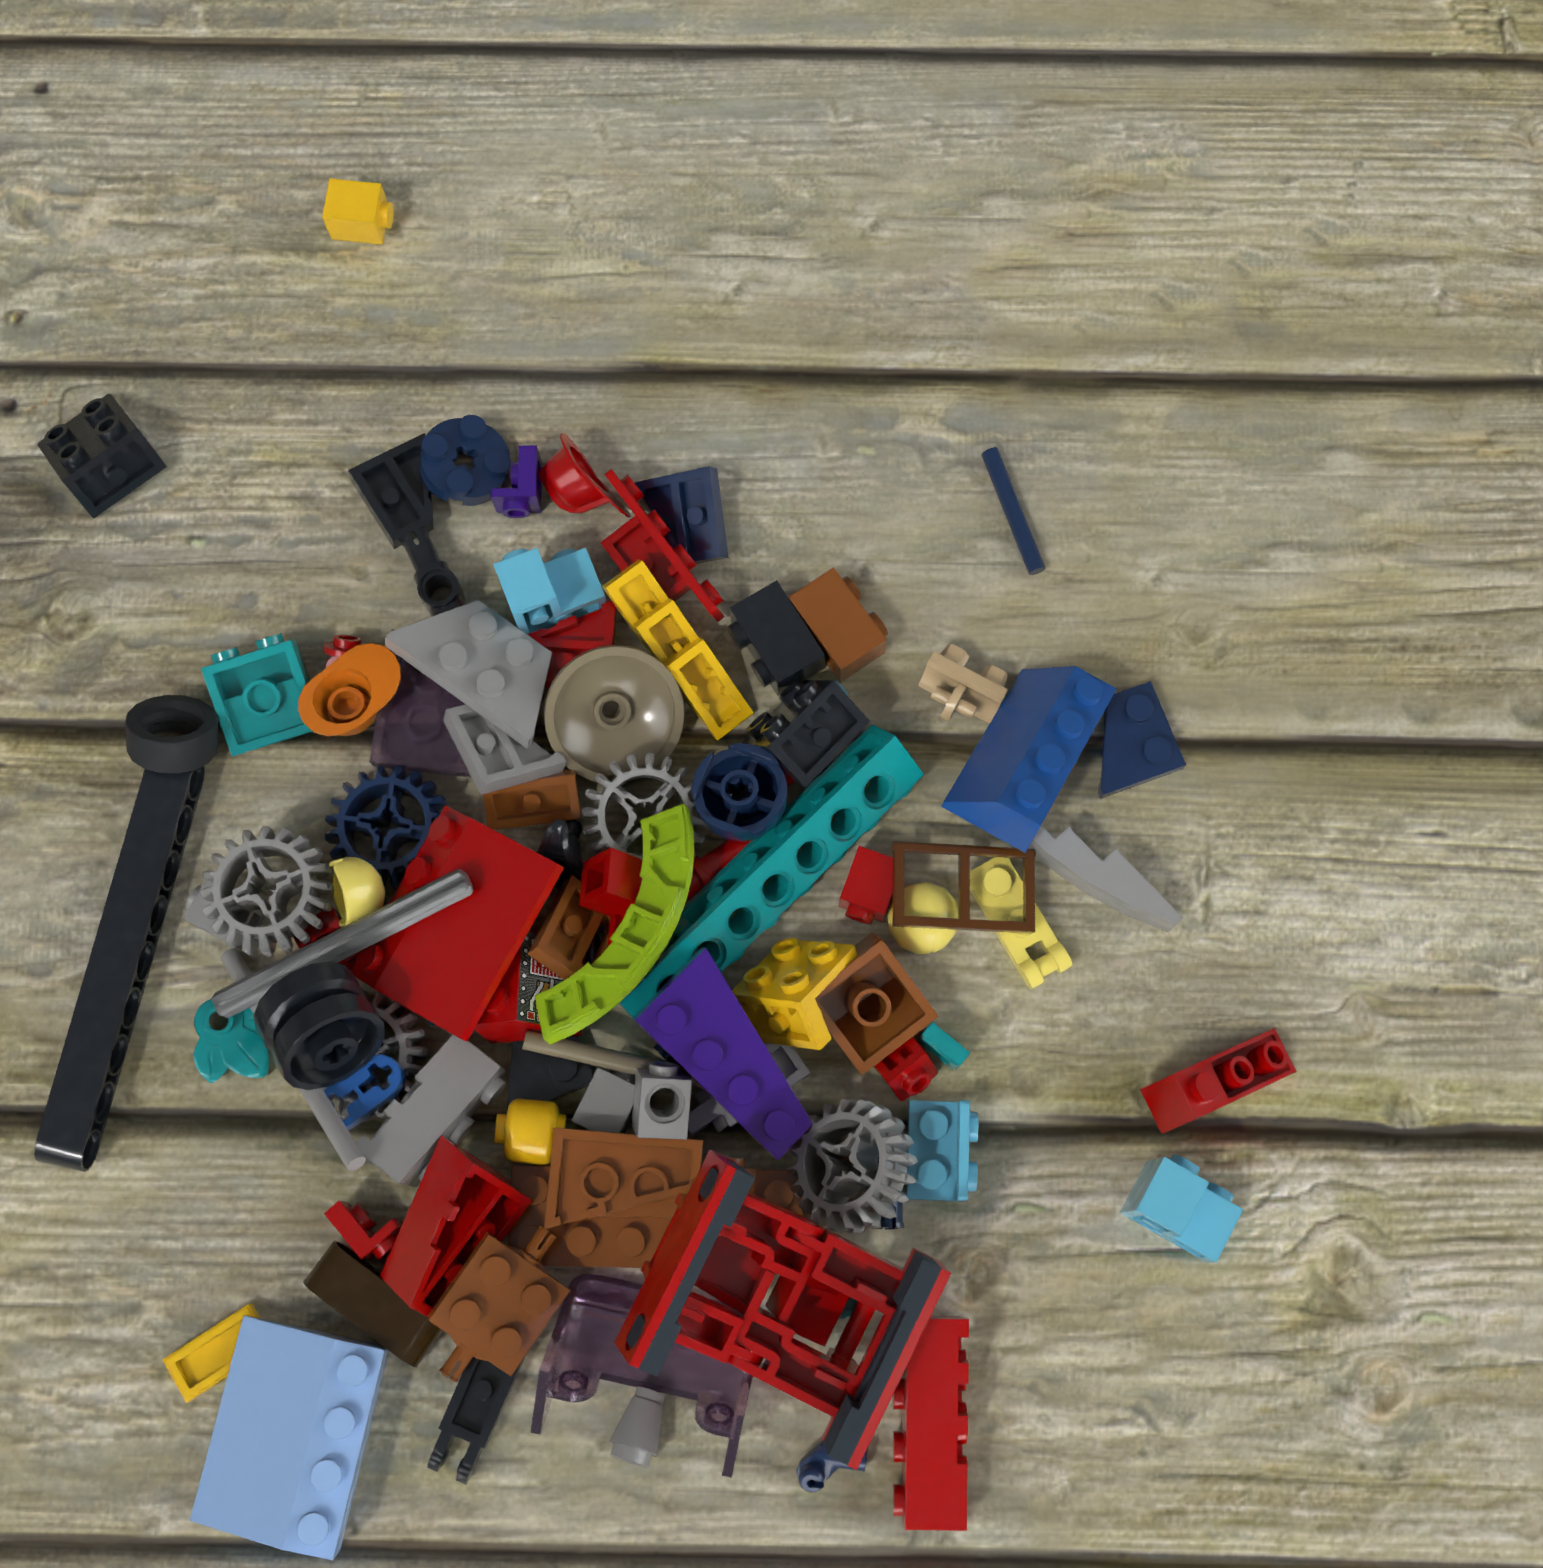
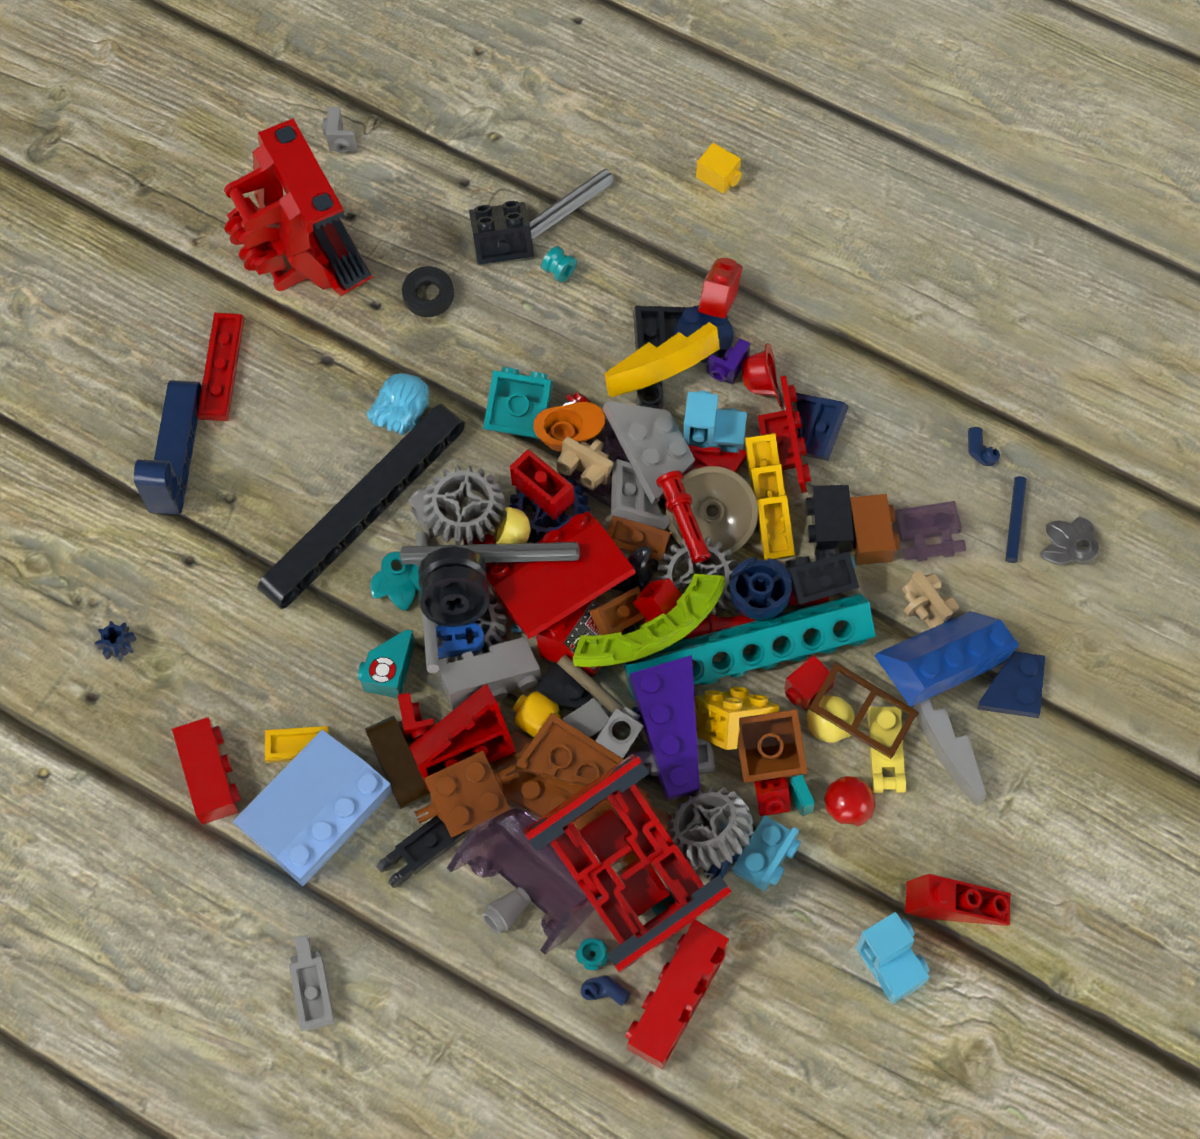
camera: 30 degrees right, 10 degrees down
black tyre [125,695,218,773] -> none
none -> red brick [172,717,241,825]
none -> teal slope [357,629,415,698]
none -> medium azure hair [366,373,429,436]
none -> black tyre [402,266,454,317]
none -> red brick [510,449,575,520]
none -> axle [529,169,614,240]
none -> teal wheel [541,246,577,283]
none -> tan hips [556,436,614,490]
none -> teal plate [576,938,609,971]
none -> yellow slope [604,322,720,397]
none -> red pin [656,470,711,564]
none -> red brick [698,258,743,318]
none -> red hair [824,776,876,826]
none -> clear purple plate [895,501,966,562]
none -> dark blue arm [968,427,1000,467]
none -> flat silver plate [1040,516,1099,565]

